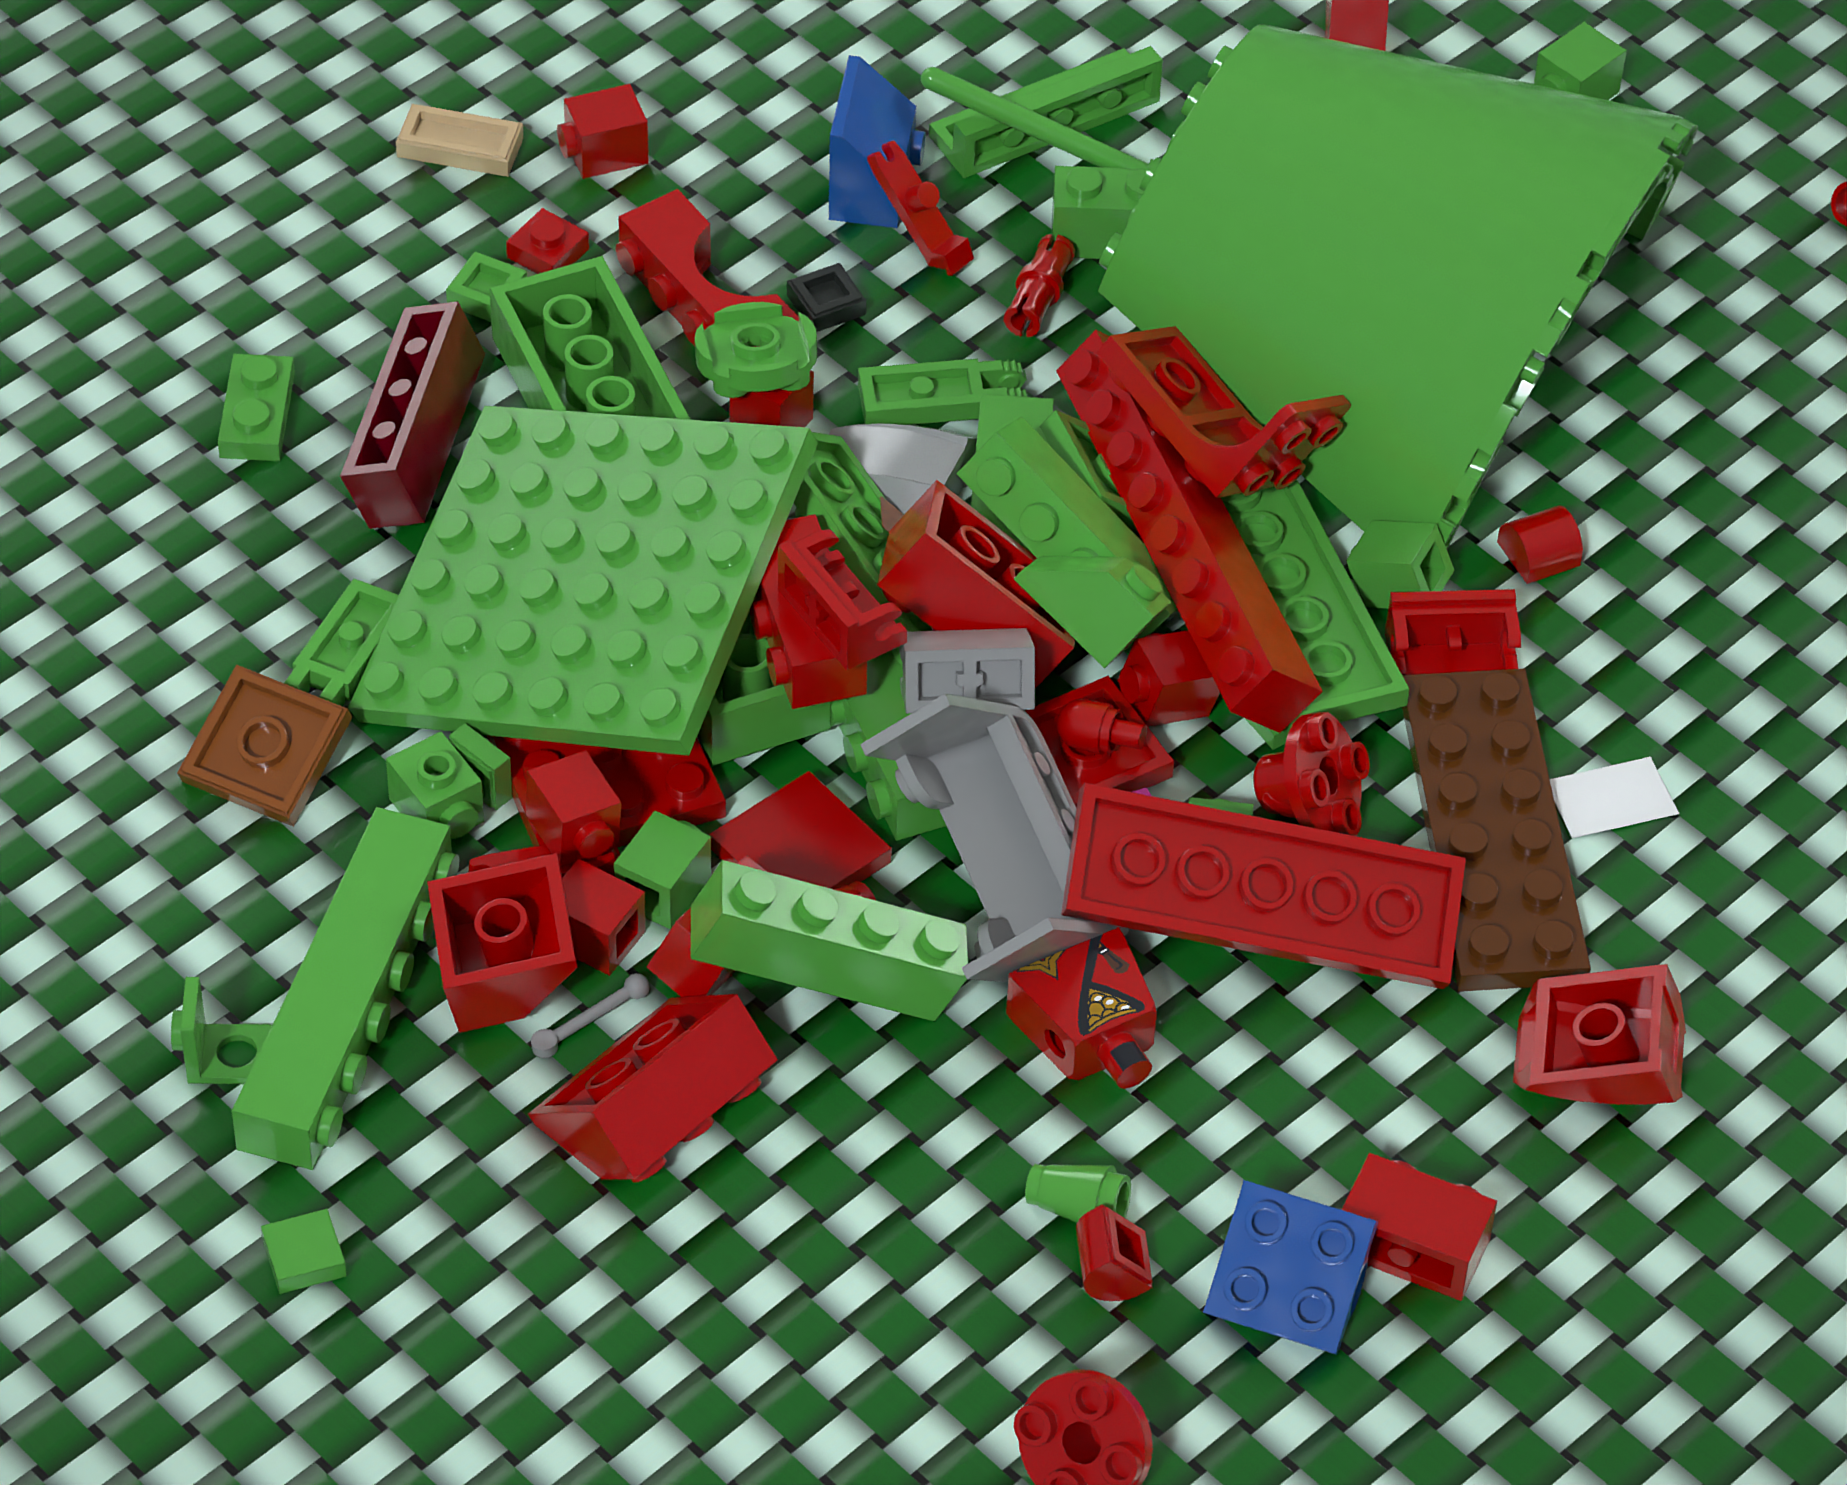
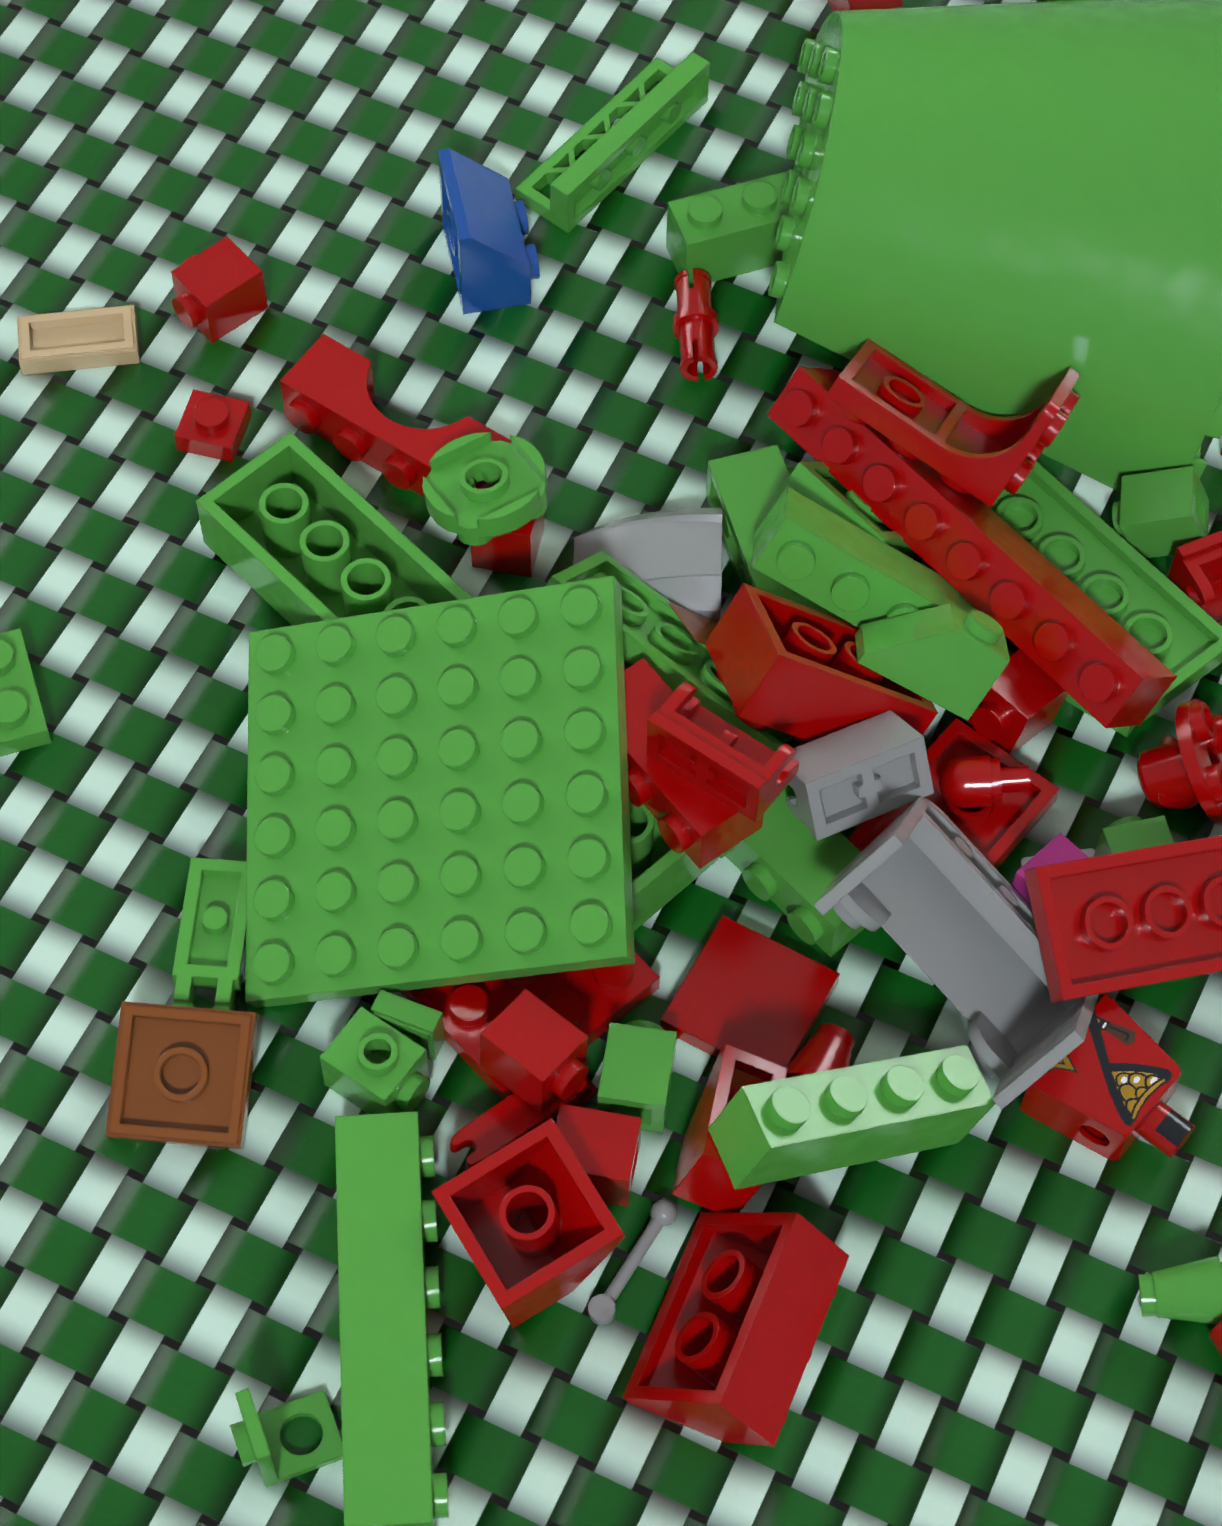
camera: 20 degrees left, 10 degrees up
dark red brick [340,301,485,529] -> none
bright green plate [446,252,527,322] -> none
pearl dark grey tile [787,262,866,332] -> none
bright green hinge [858,358,1028,425] -> none
red piece [867,140,974,276] -> none
bright green piece [921,67,1154,169] -> none

